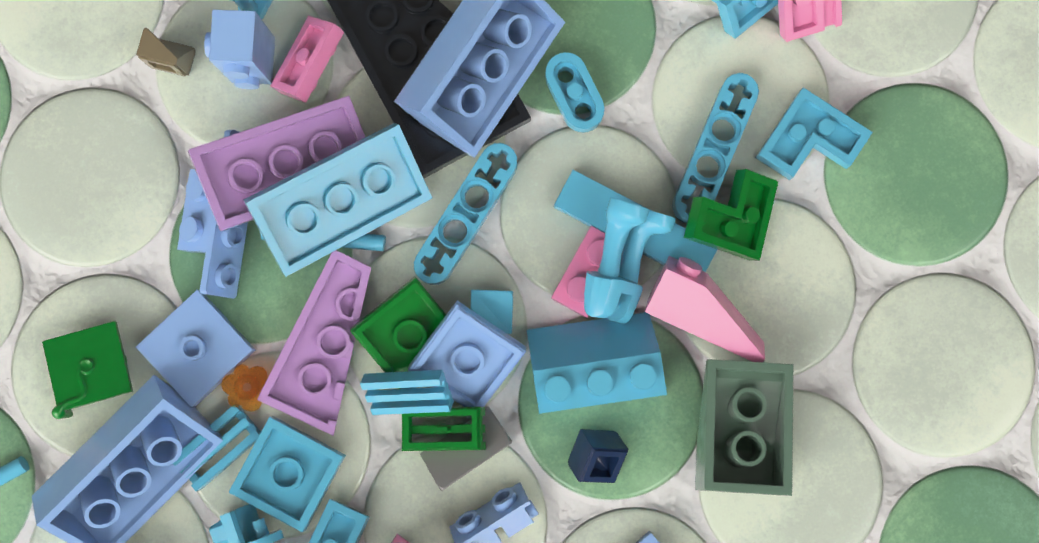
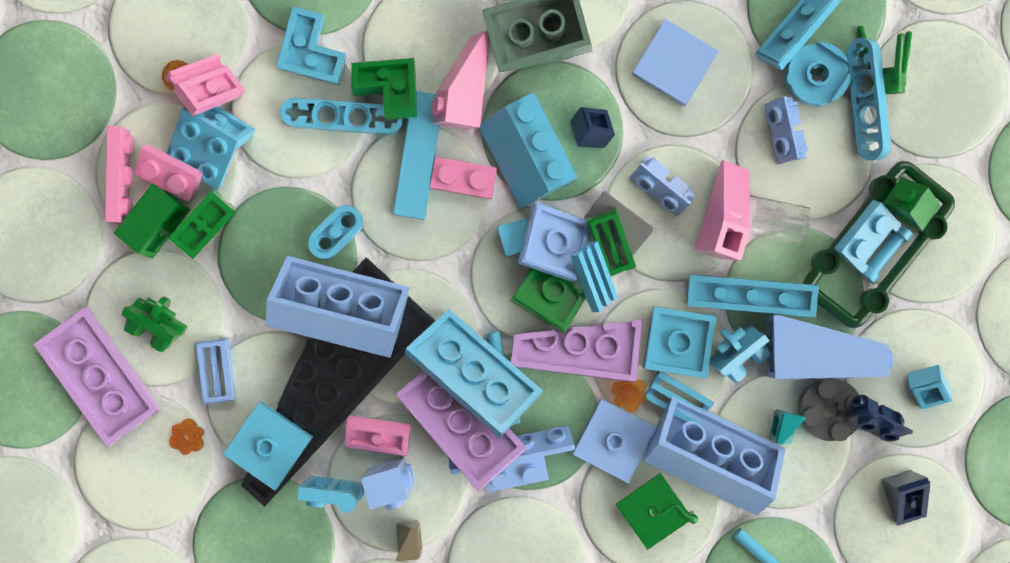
camera: 115 degrees left, 5 degrees up
medium azure beam [414,143,517,285] -> none
medium azure piece [584,198,676,324] -> none

